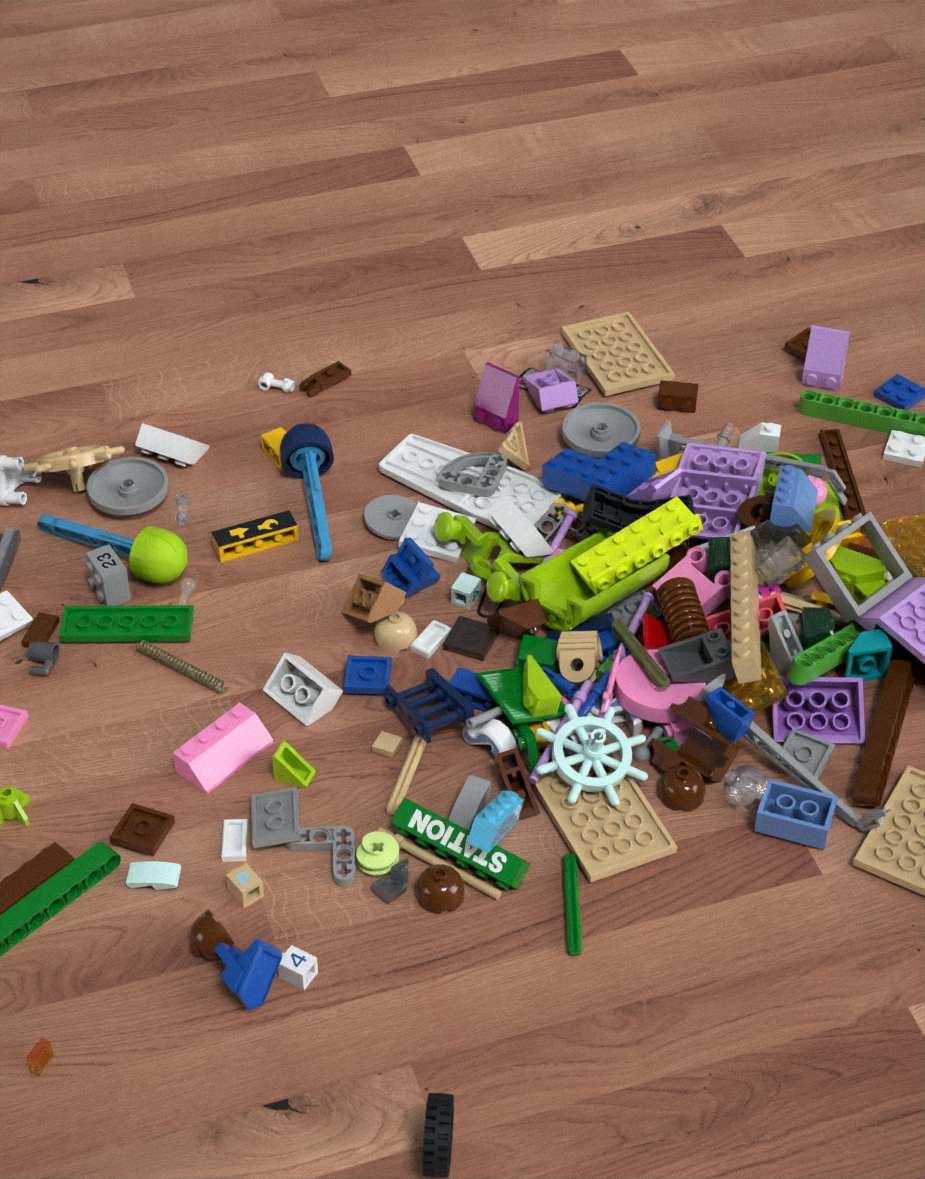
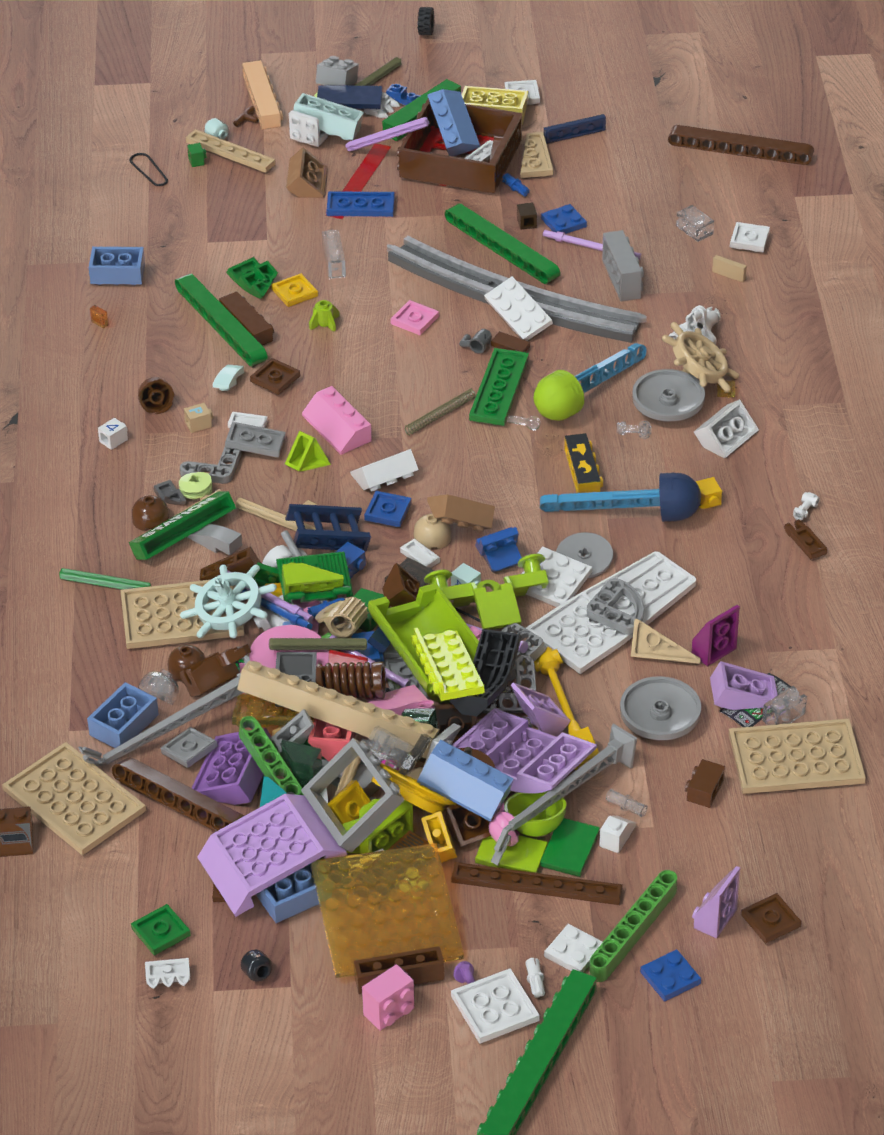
camera: 105 degrees right, 0 degrees up
light grey brick [85,544,131,606] -> none
blue piece [214,939,282,1010] -> none
medium azure brick [467,791,524,853] -> none
white slope [487,495,554,557] -> none
blue piece [542,442,656,501] -> none
bright pink piece [599,643,622,718] -> none
blue slope [705,687,756,742] -> none

